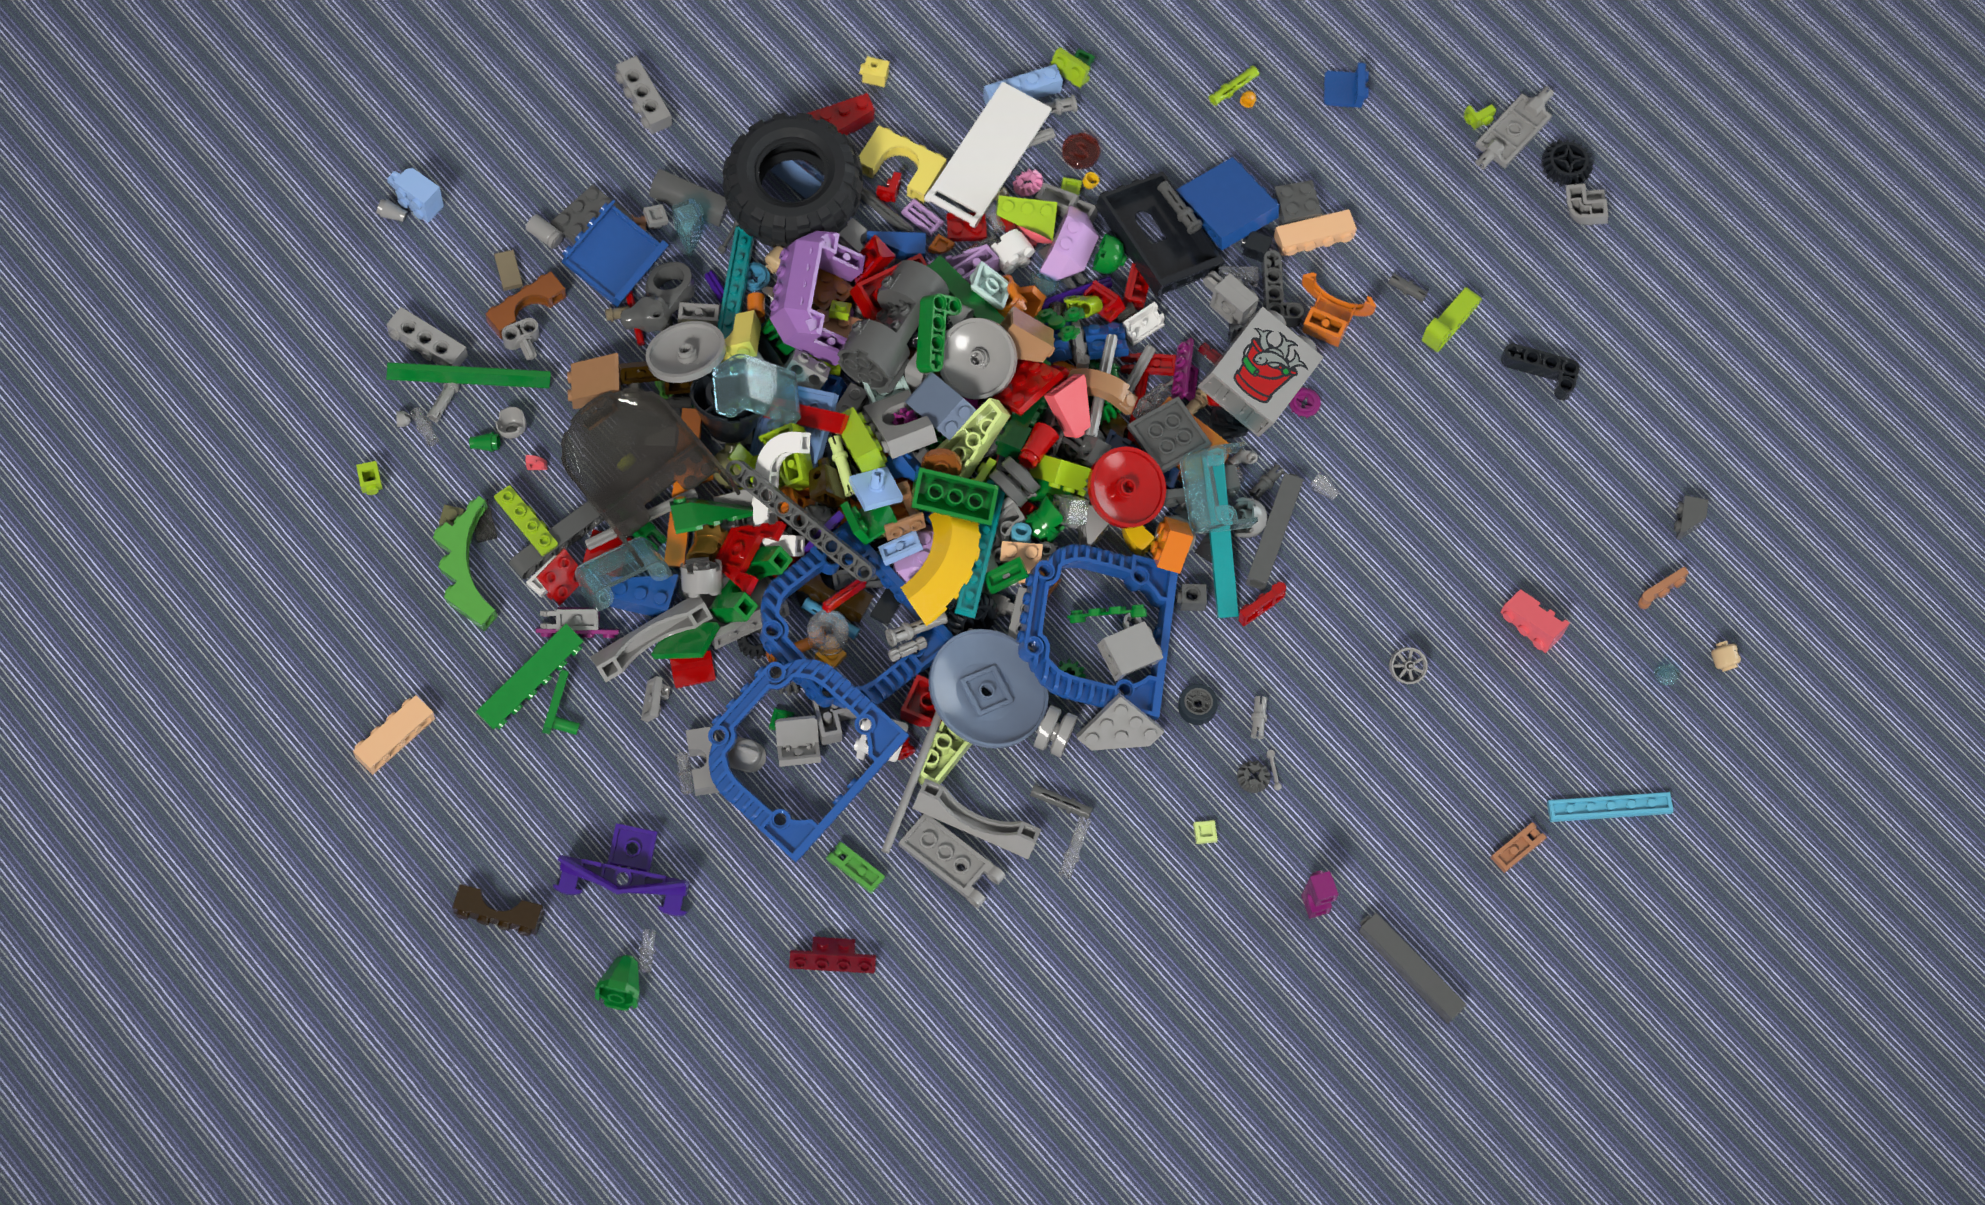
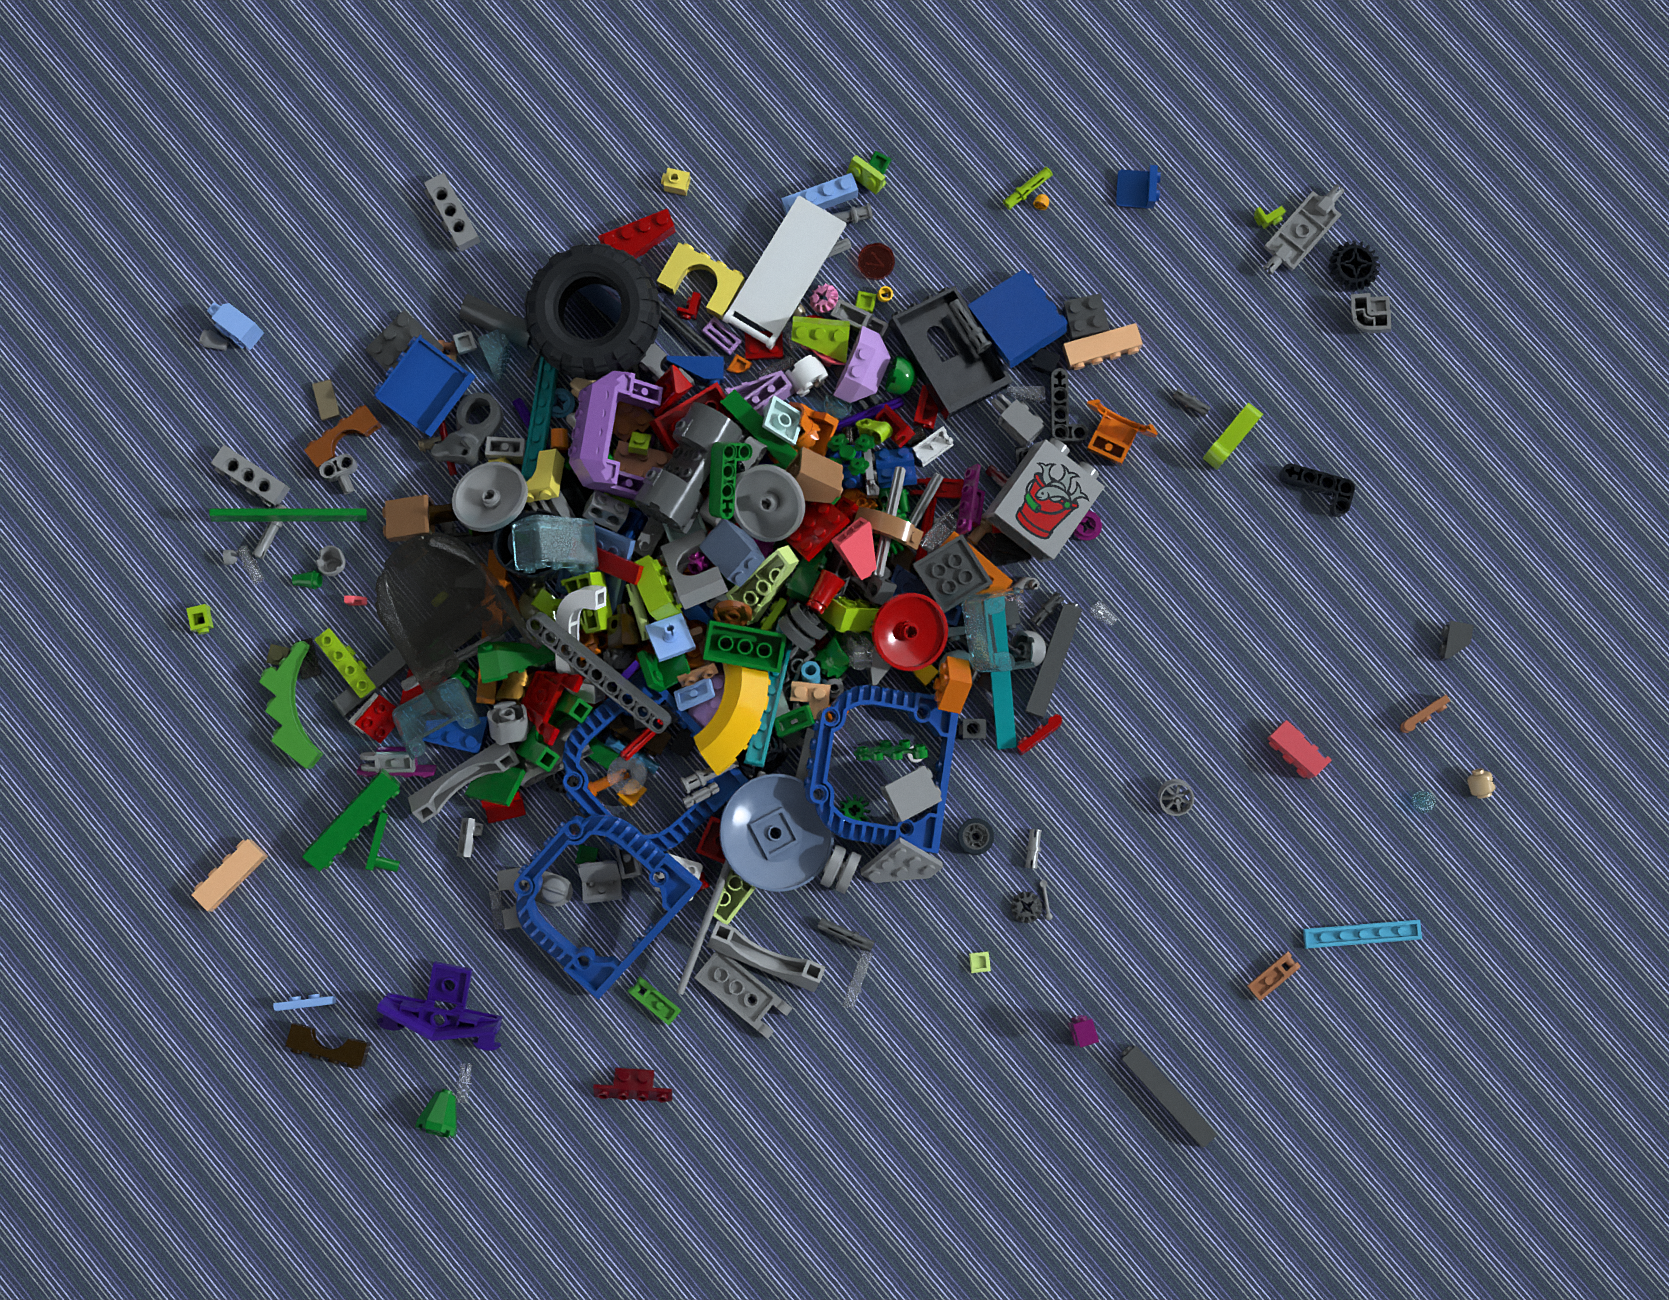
camera: 10 degrees right, 15 degrees up
light grey piece [526,214,564,249] -> none
none -> light blue plate [273,994,337,1011]
none -> green tile [589,737,620,771]

